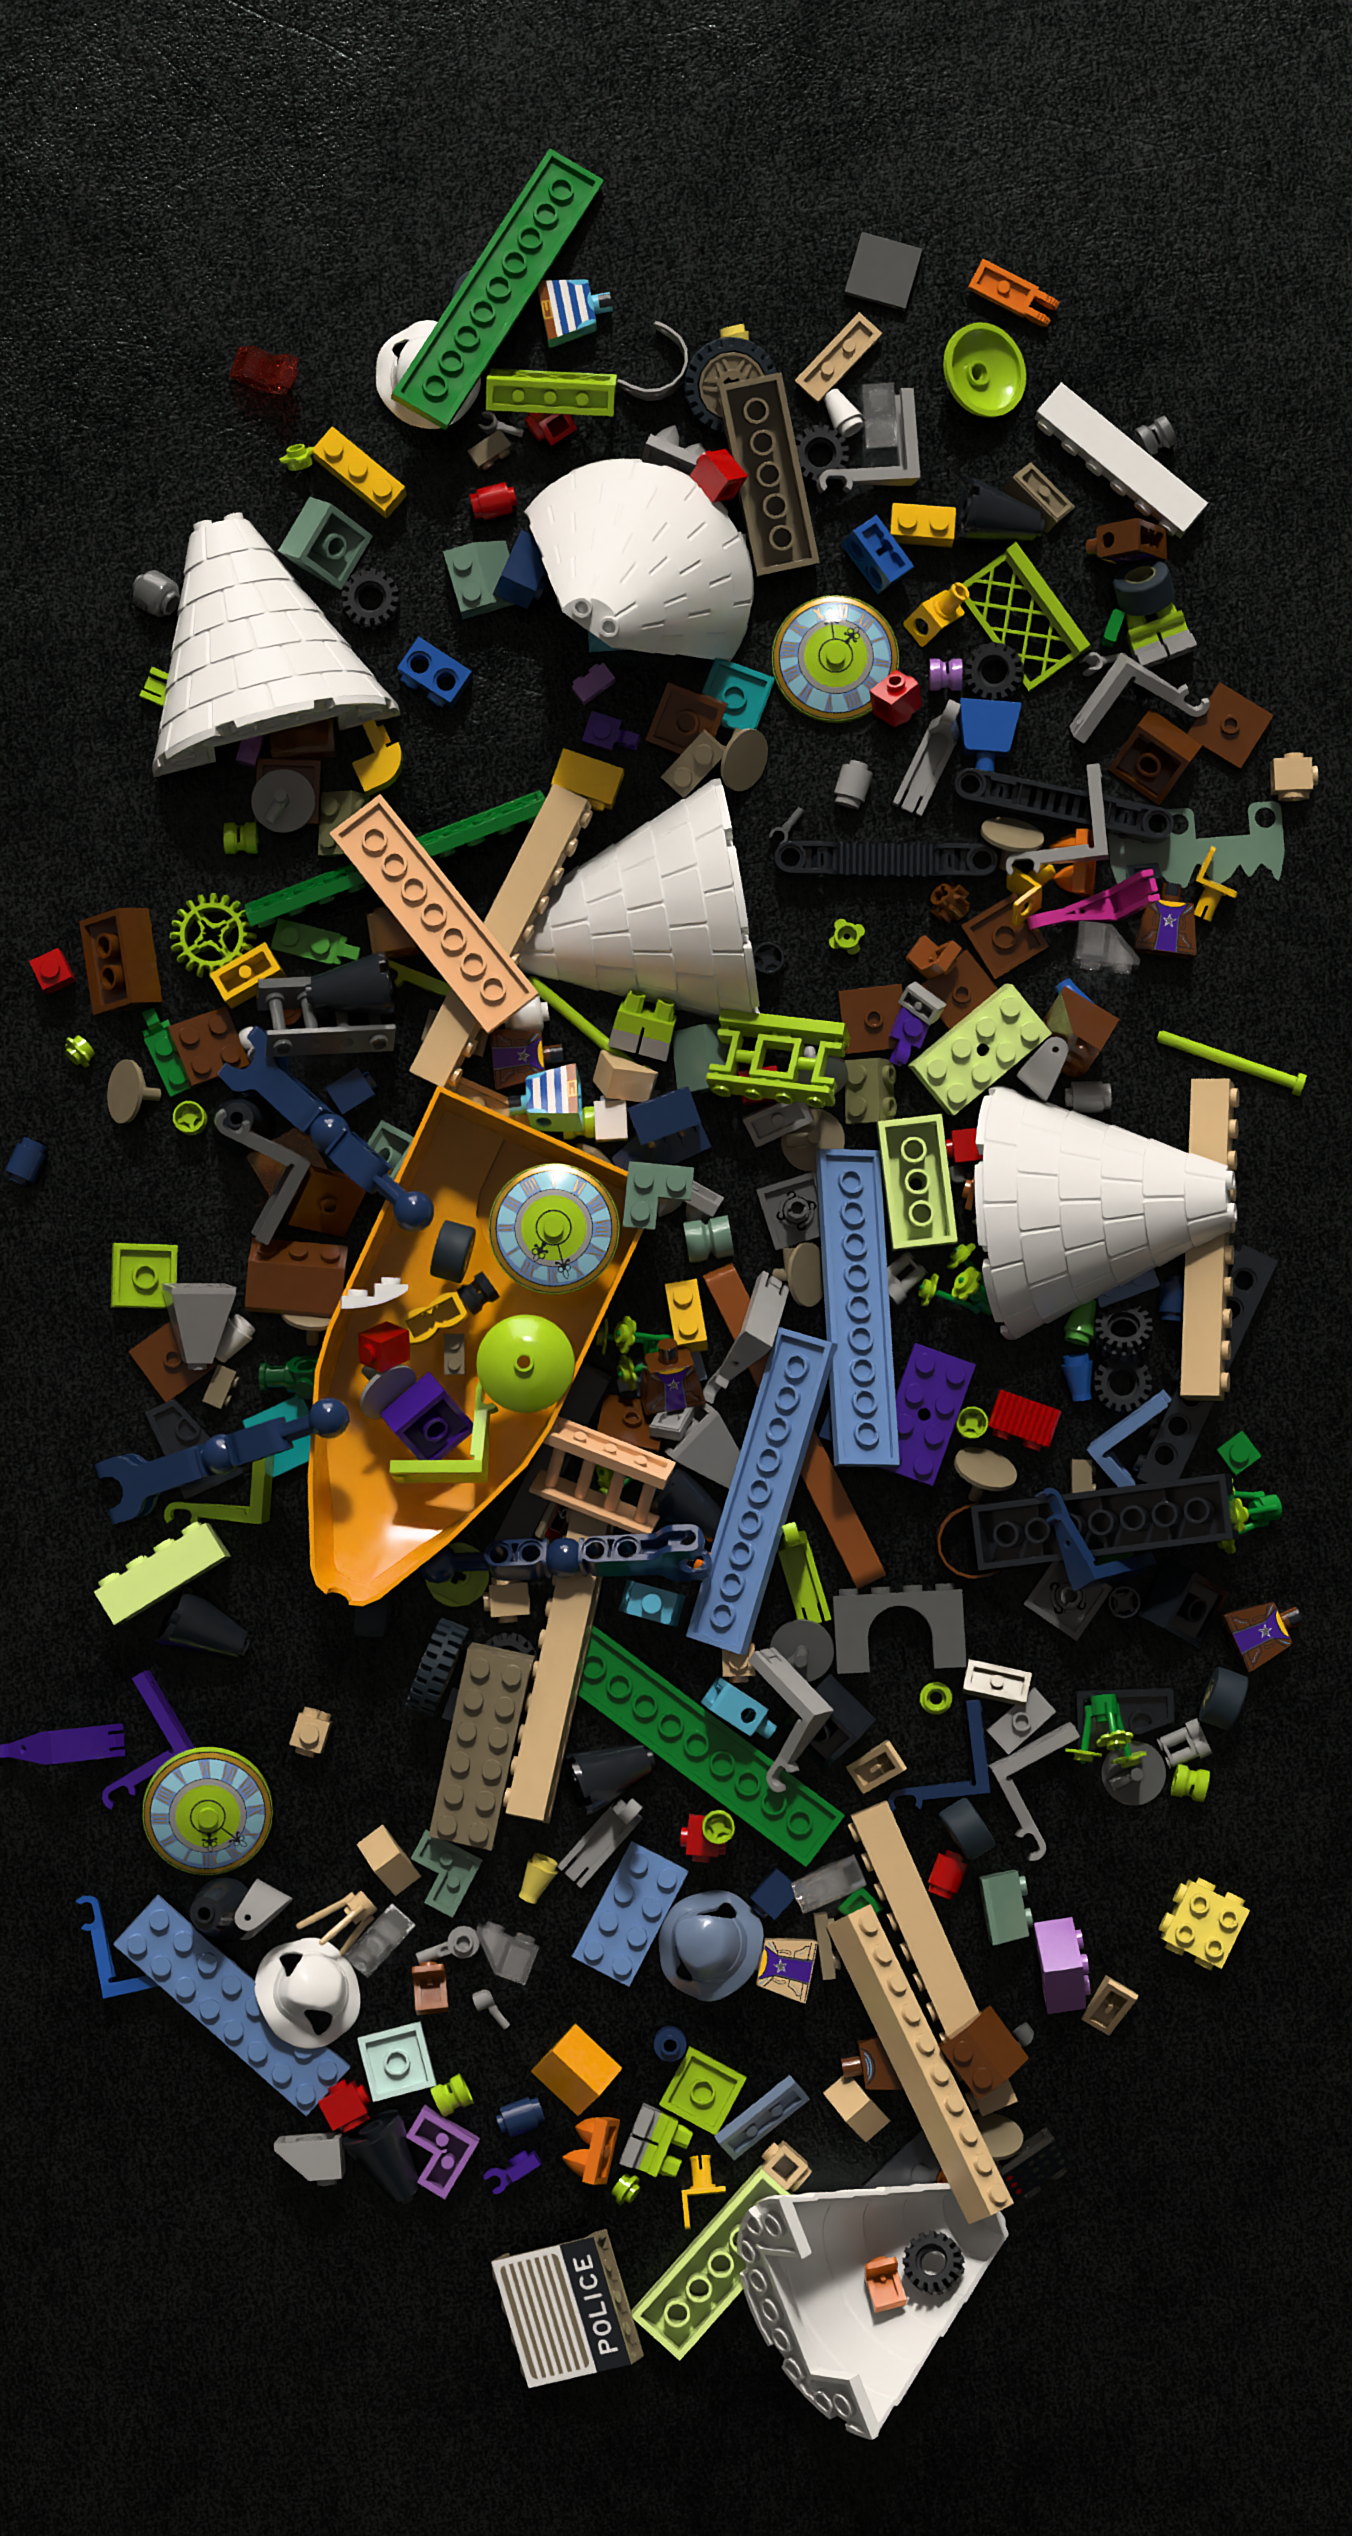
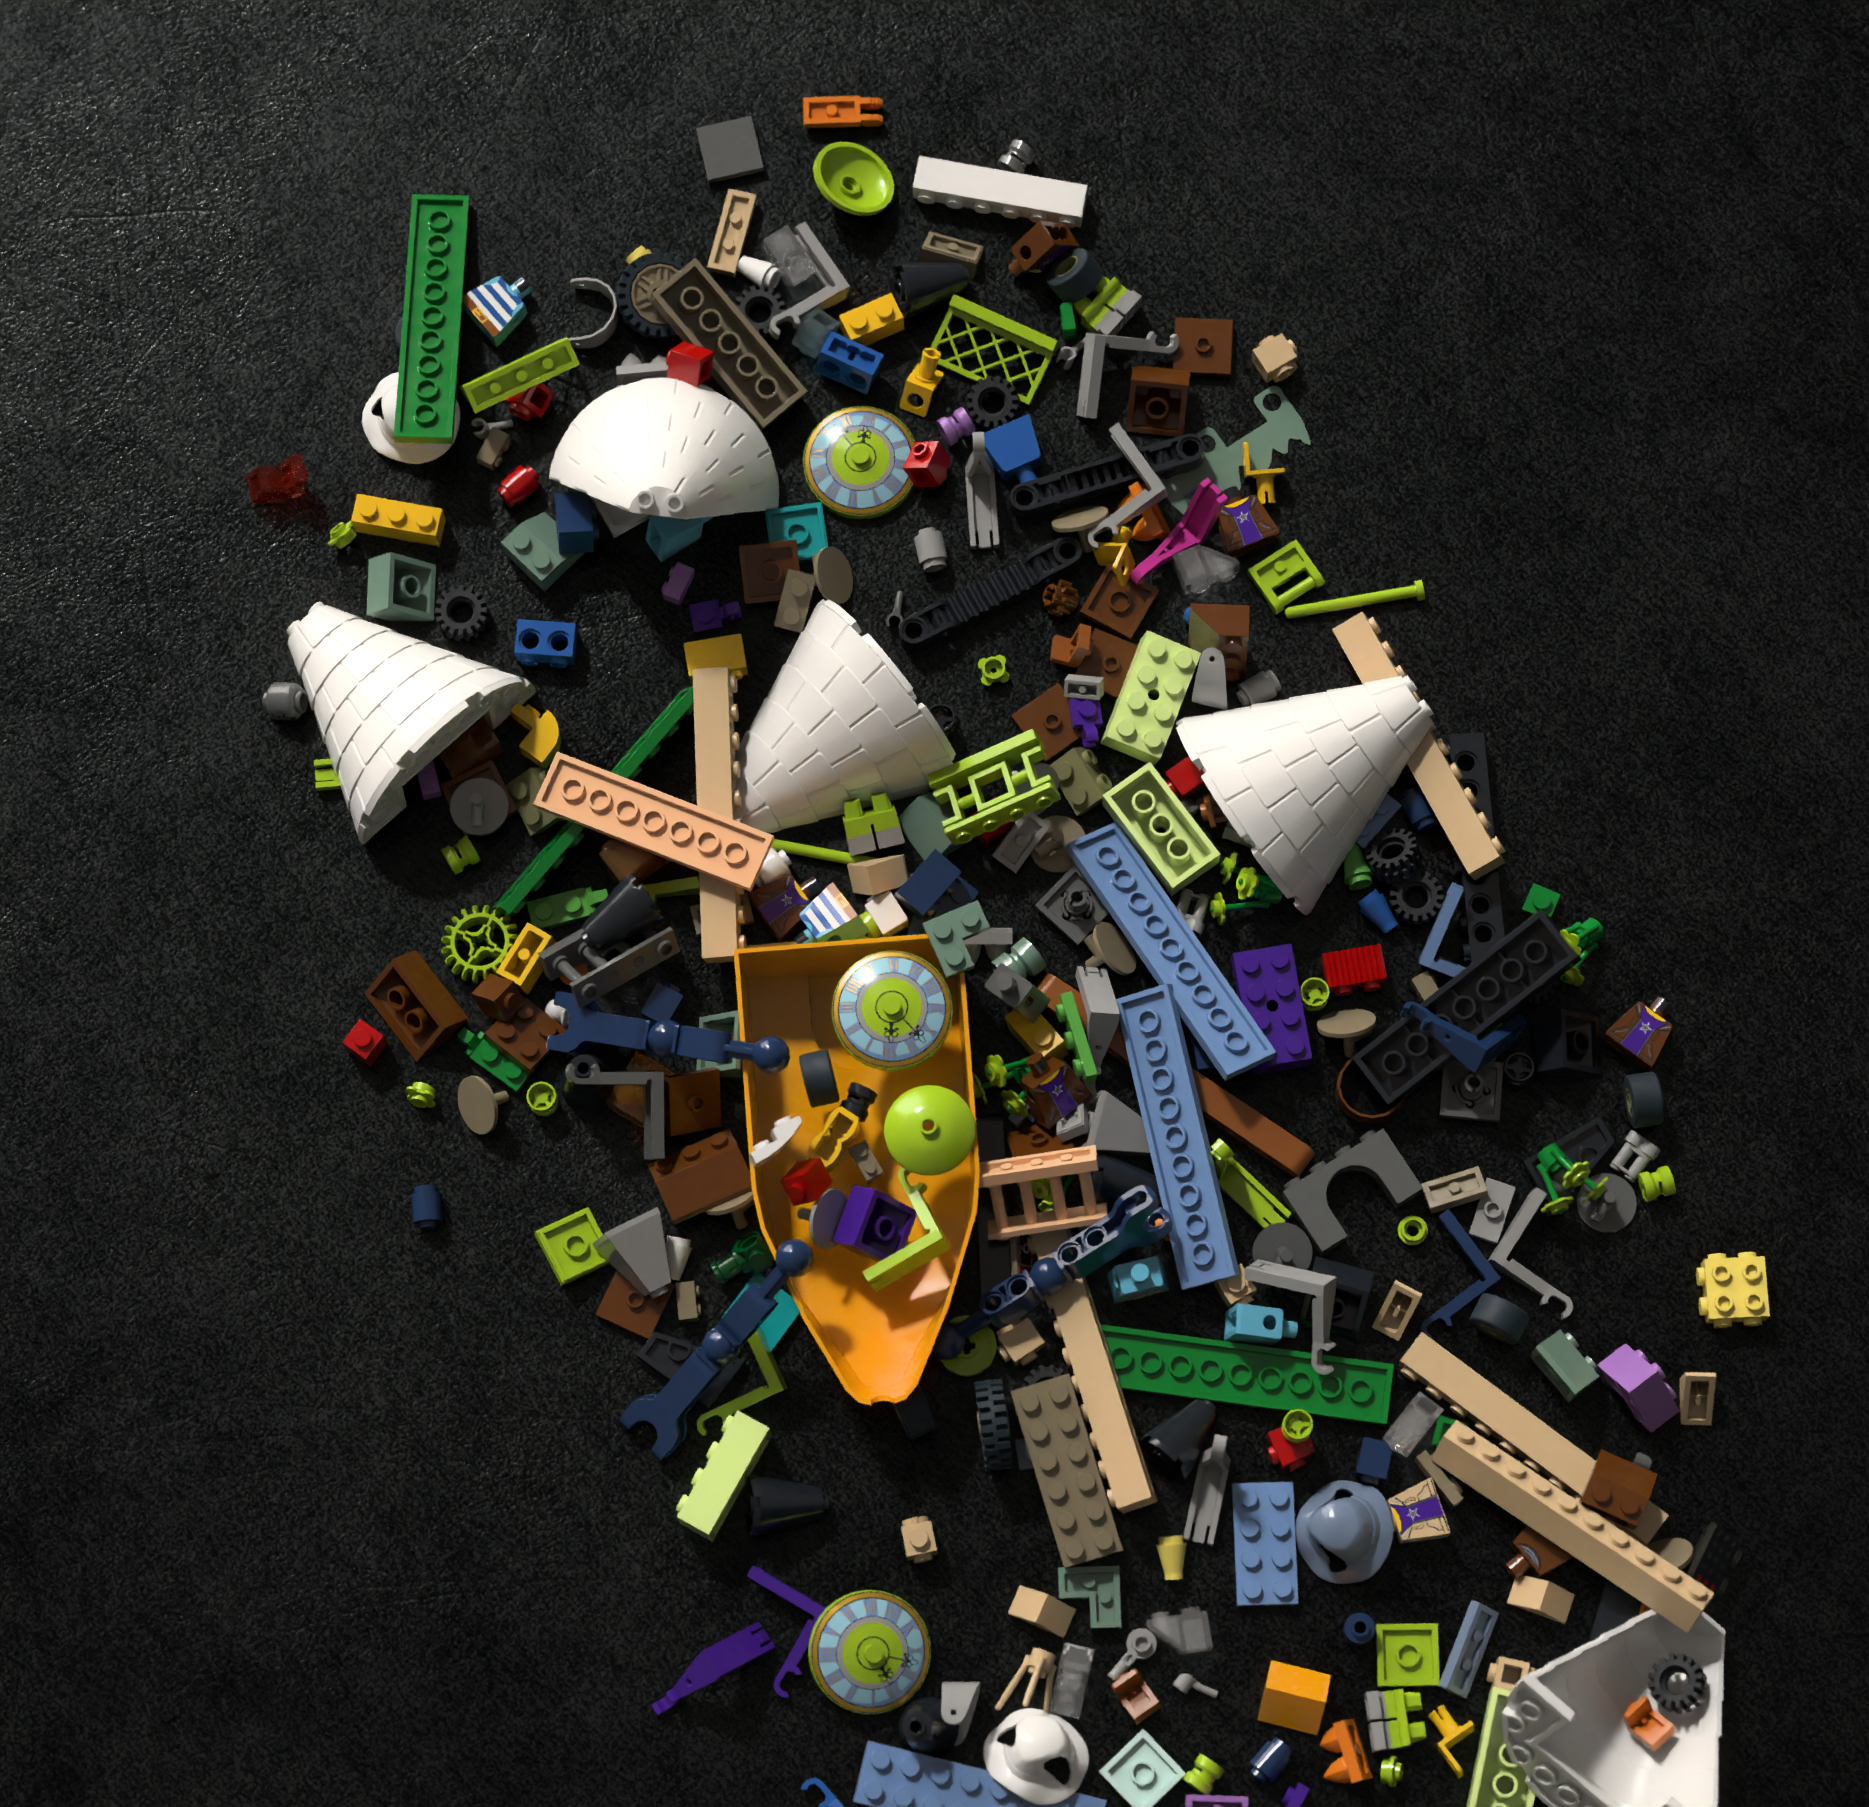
camera: 25 degrees left, 10 degrees down
red brick [928,1849,969,1900] -> none
none -> reddish brown brick [471,974,526,1022]
none -> clear light blue brick [792,308,841,359]
none -> dark grey torso [984,962,1051,1024]
none -> bright green plate [1055,991,1098,1085]
none -> lime plate [1247,540,1325,615]

